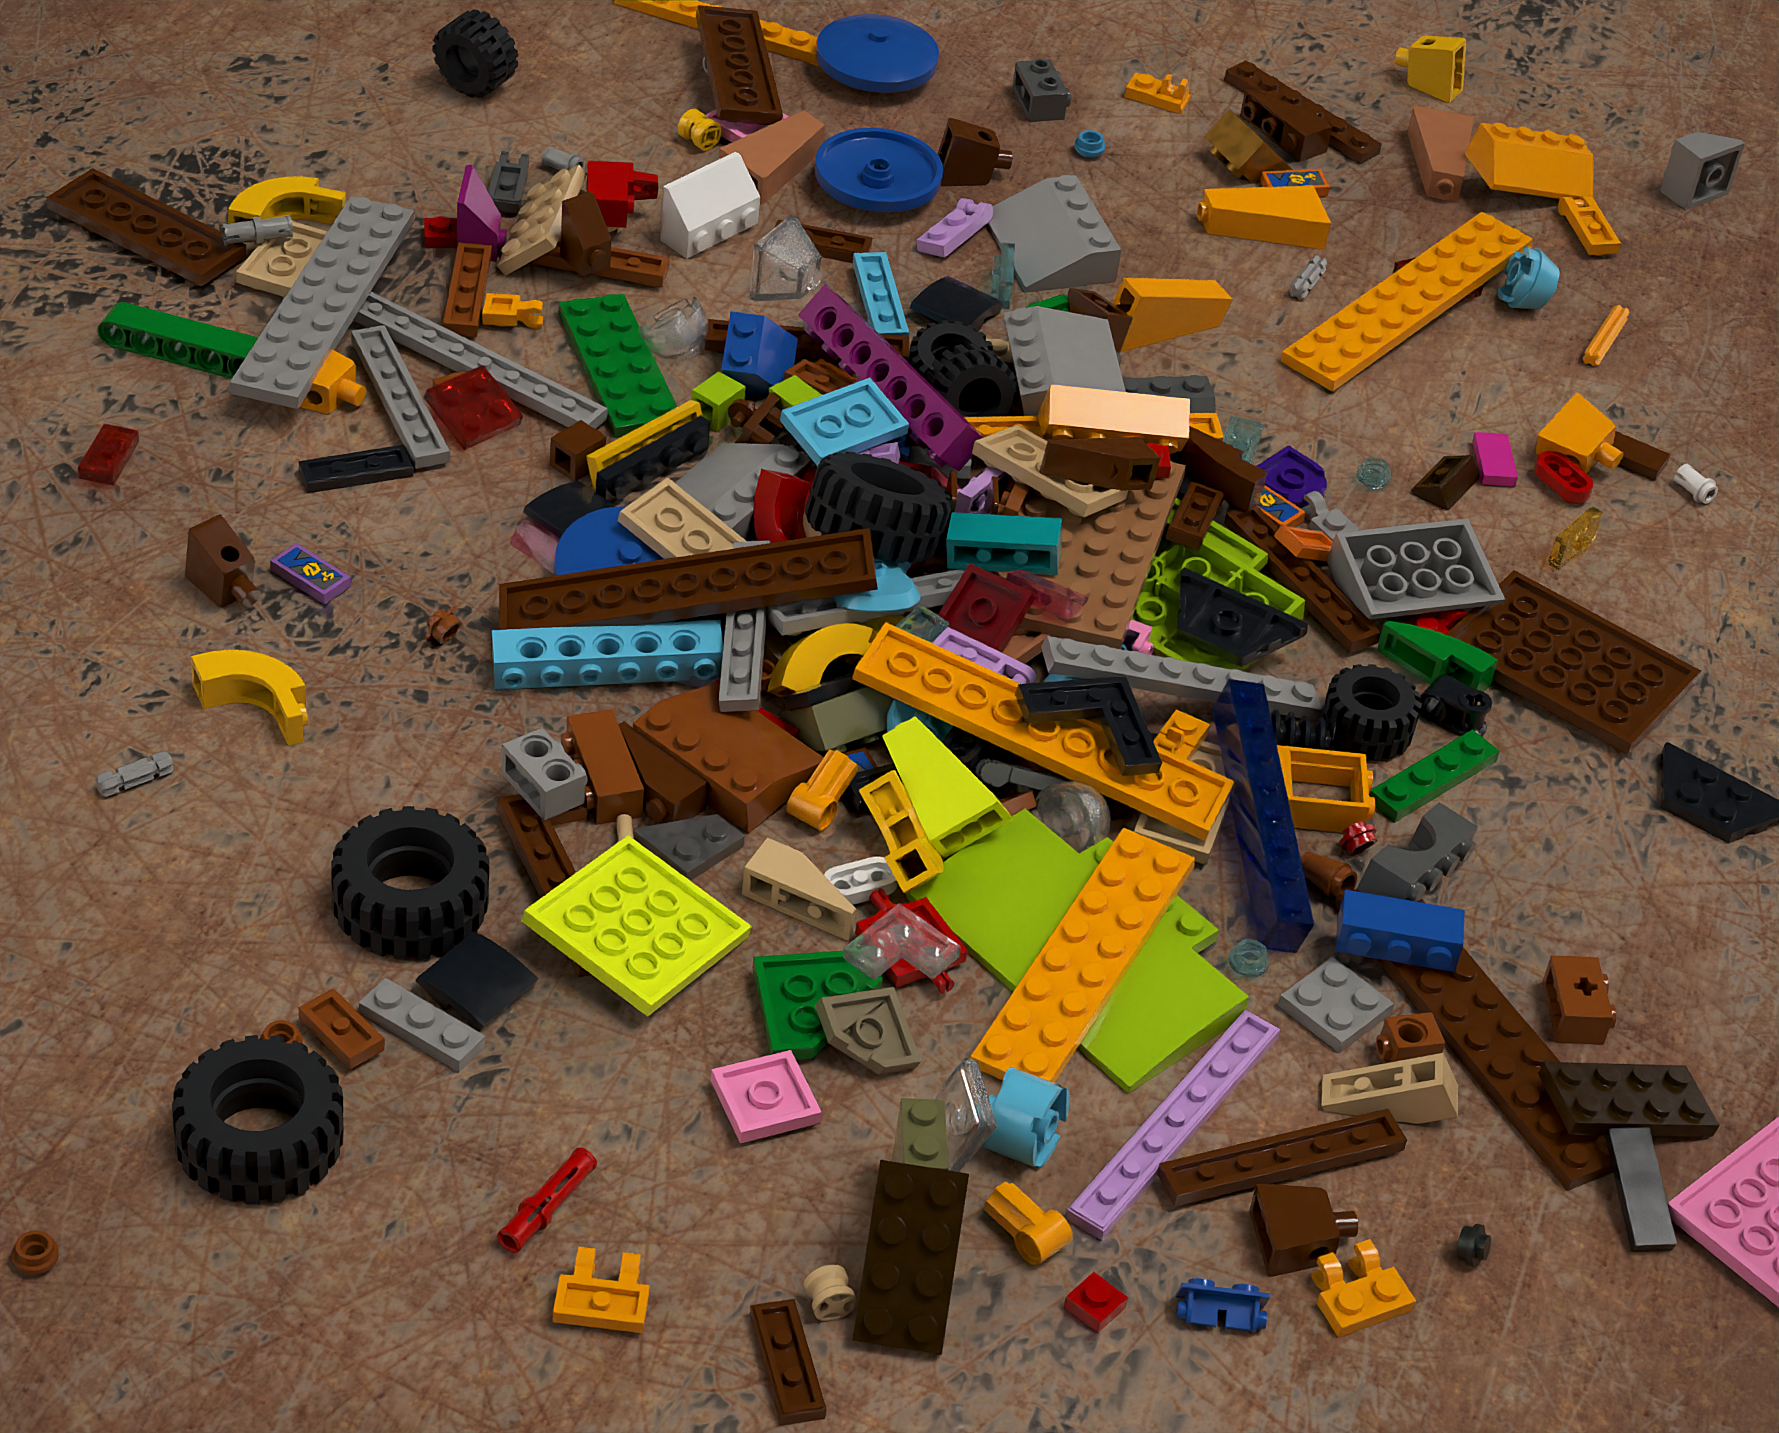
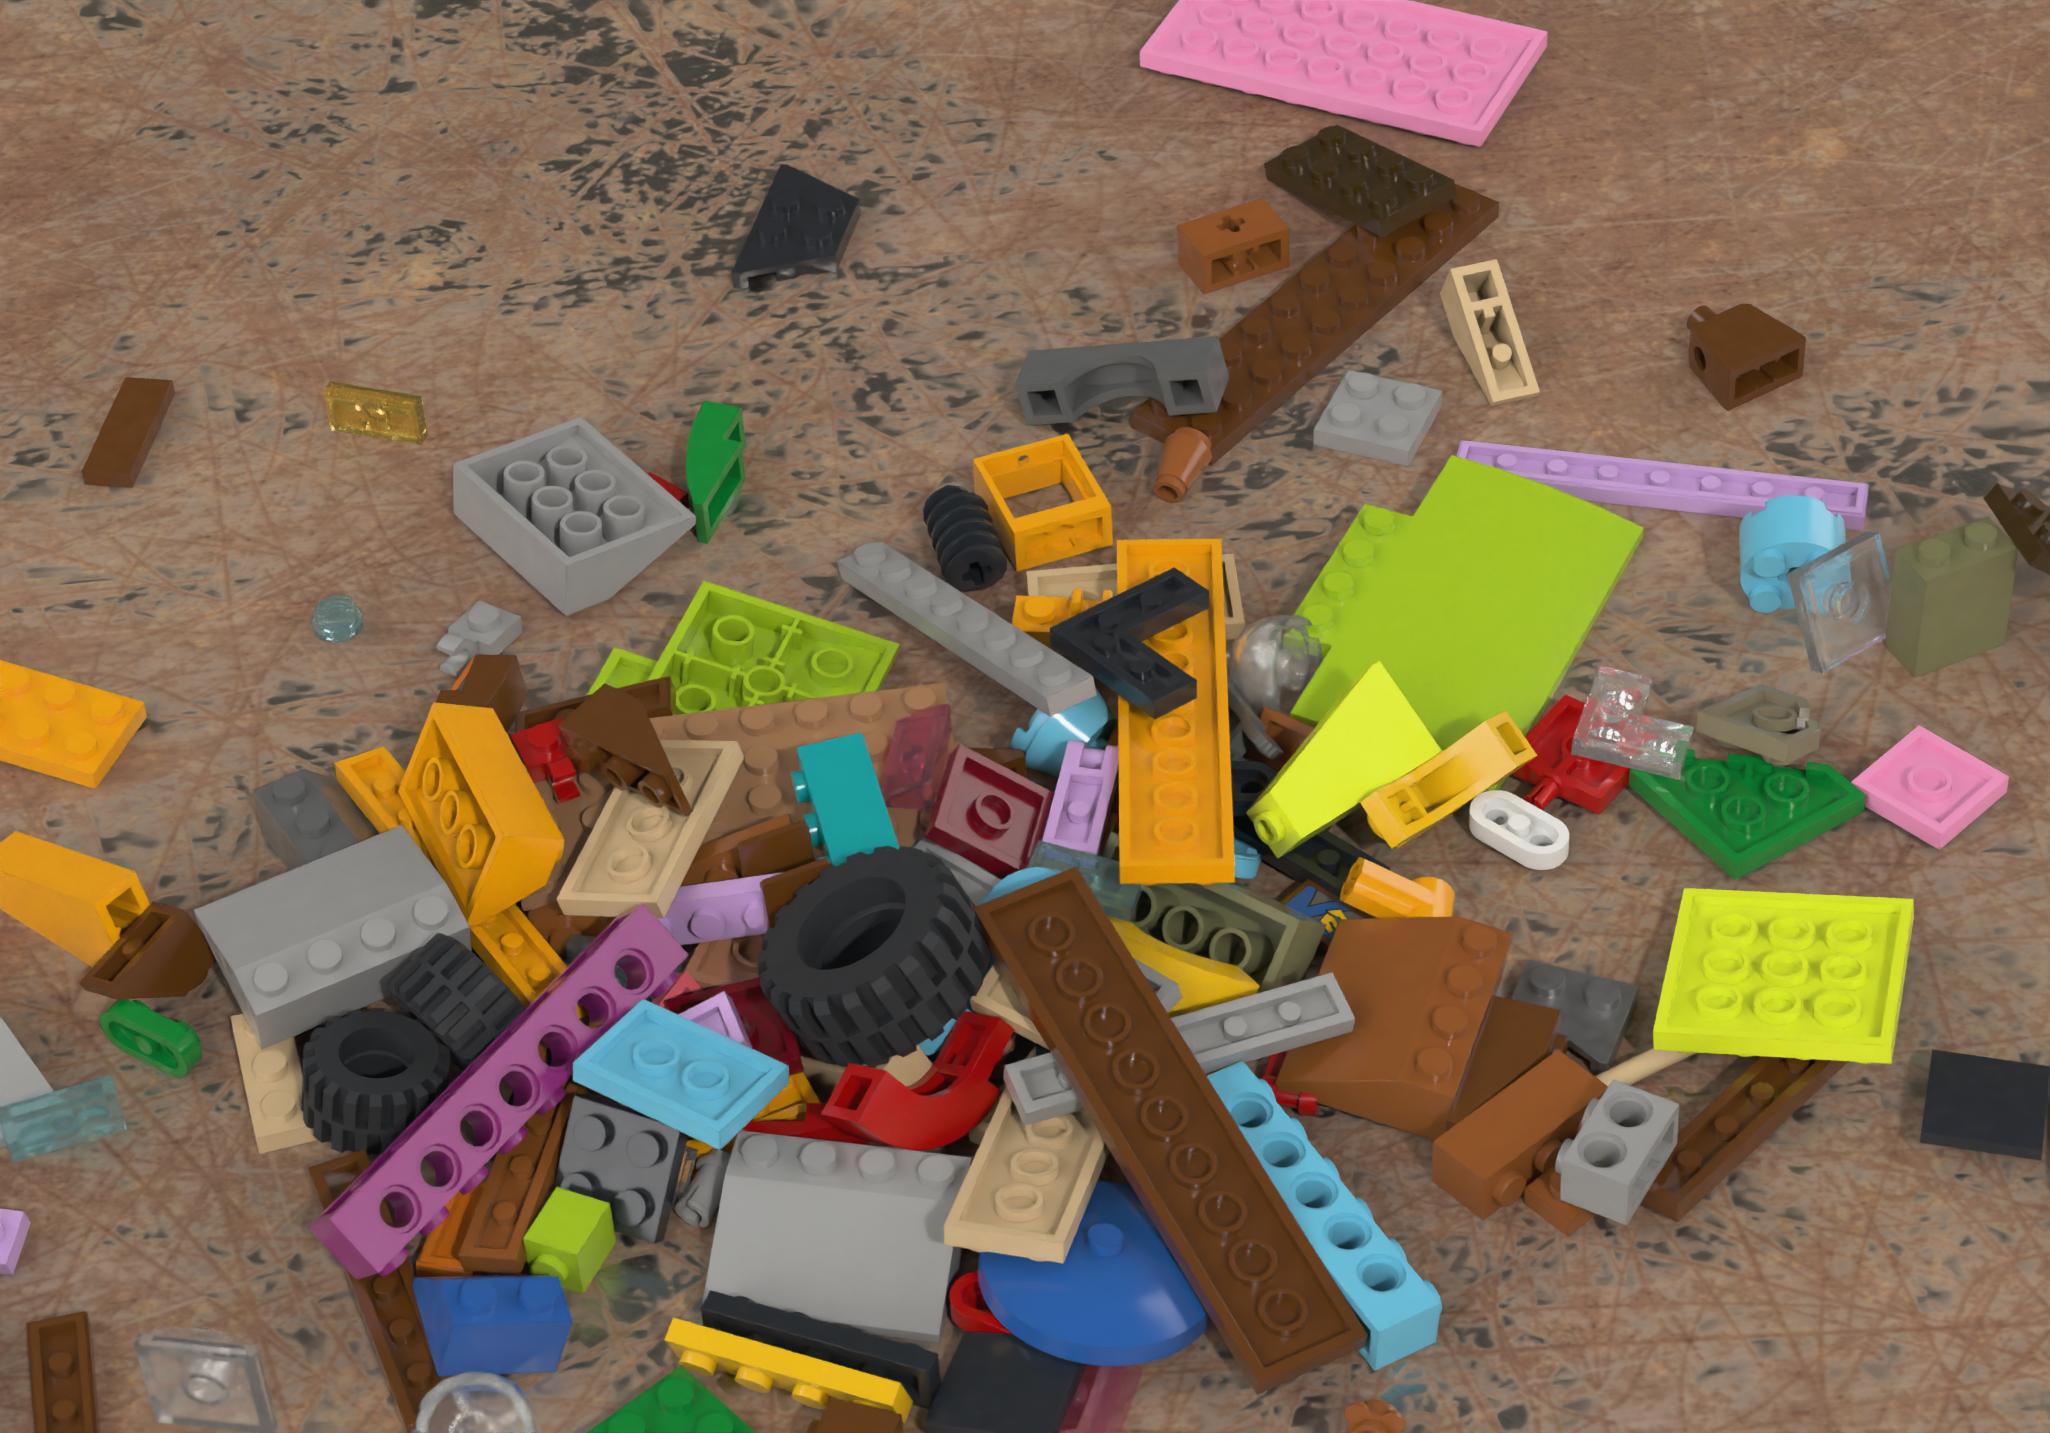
camera: 105 degrees left, 0 degrees up
black tyre [331,806,490,960] -> none
lime brick [691,371,746,432] -> none
reddish brown hips [728,392,785,444] -> none
tan slope [742,837,856,941] -> none
black tile [783,671,866,711] -> none
medium azure plate [853,252,909,336] -> none
black slope [910,276,1003,332] -> none
light orange plate [970,828,1195,1083] -> none
light orange piece [984,1181,1073,1266] -> none
red plate [1064,1272,1128,1333] -> none
reddish brown plate [1157,1109,1407,1207] -> none
blue hinge [1176,1278,1271,1333] -> none
black wing [1177,567,1308,667] -> none
clear blue brick [1212,679,1314,953] -> none
clear light blue plate [1223,416,1264,464] -> none
reddish brown plate [1224,505,1381,653] -> none
clear light blue plate [1229,939,1270,977] -> none
dark purple tile [1257,445,1327,508] -> none
orange tile [1274,526,1333,561] -> none
light orange plate [1311,1239,1416,1338] -> none
black tyre [1321,664,1422,761] -> none
blue brick [1335,890,1465,972] -> none
red plate [1339,821,1378,855] -> none
green plate [1369,729,1500,823] -> none
dark orange brick [1376,1012,1445,1063] -> none
dark brown slope [1412,455,1479,510] -> none
black piece [1420,675,1493,737] -> none
reddish brown plate [1446,570,1701,755] -> none
pearl dark grey plate [1457,1223,1491,1268] -> none
dark pink tile [1472,432,1518,487] -> none
red plate [1534,451,1594,504] -> none
light orange torso [1535,392,1624,474] -> none
black tile [1605,1127,1677,1252] -> none
white pin [1674,464,1718,504] -> none

